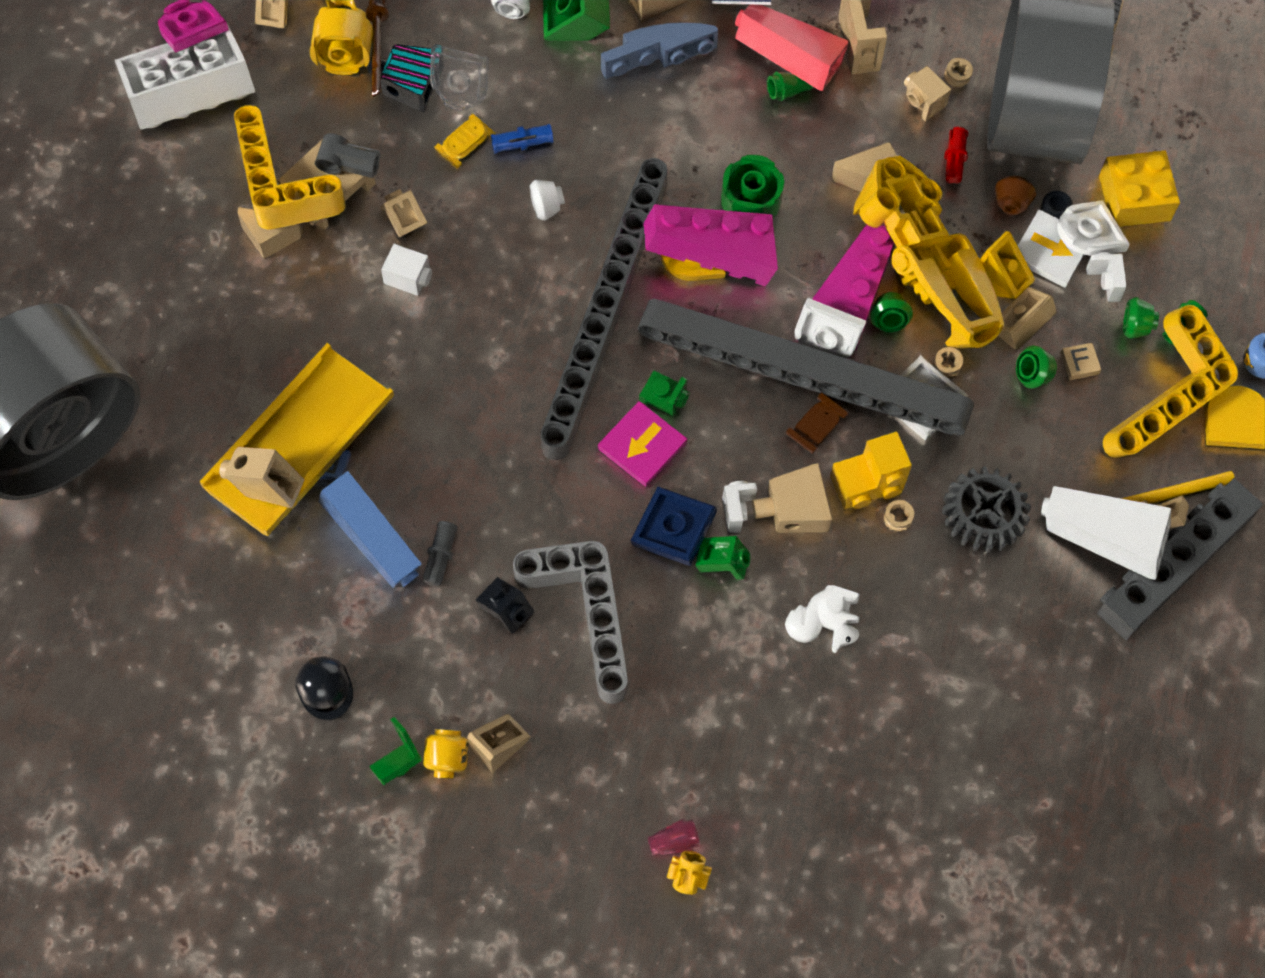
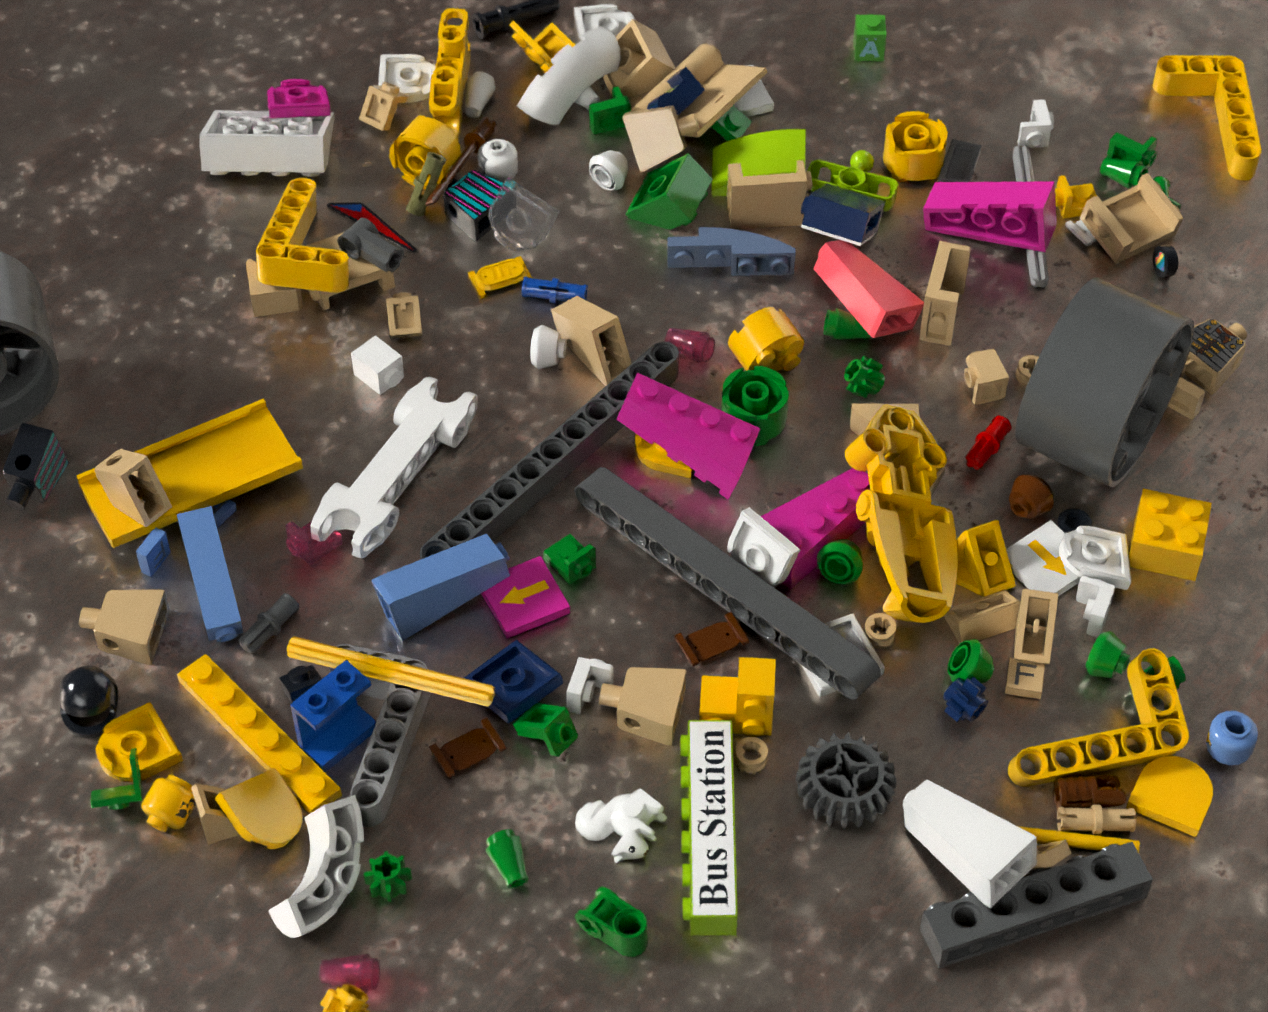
camera: 25 degrees right, 15 degrees down
none -> black torso [3,422,69,511]
none -> tan torso [79,589,170,665]
none -> yellow tile [96,702,183,782]
none -> medium blue tile [136,527,171,577]
none -> yellow plate [177,654,342,814]
none -> yellow tile [215,768,302,849]
none -> white brick [268,795,364,938]
none -> clear pink bracket [286,521,342,565]
none -> yellow axle [287,637,495,707]
none -> blue panel [290,660,377,773]
none -> white piece [310,376,477,559]
none -> sticker [327,202,417,253]
none -> green gear [363,851,412,902]
none -> medium blue slope [371,534,510,641]
none -> olive pin [406,152,446,217]
none -> reddish brown piece [429,718,507,778]
none -> white head [478,139,518,183]
none -> green cone [485,829,529,889]
none -> tan slope [551,296,632,386]
none -> green piece [575,886,648,957]
none -> clear pink cone [665,328,715,363]
none -> brick [680,720,738,935]
none -> yellow brick [728,307,804,372]
none -> green gear [844,355,885,399]
none -> dark blue gear [943,677,988,723]
none -> tan slope [1013,588,1059,665]
none -> reddish brown hinge [1053,775,1127,810]
none -> tan pin [1057,805,1136,835]

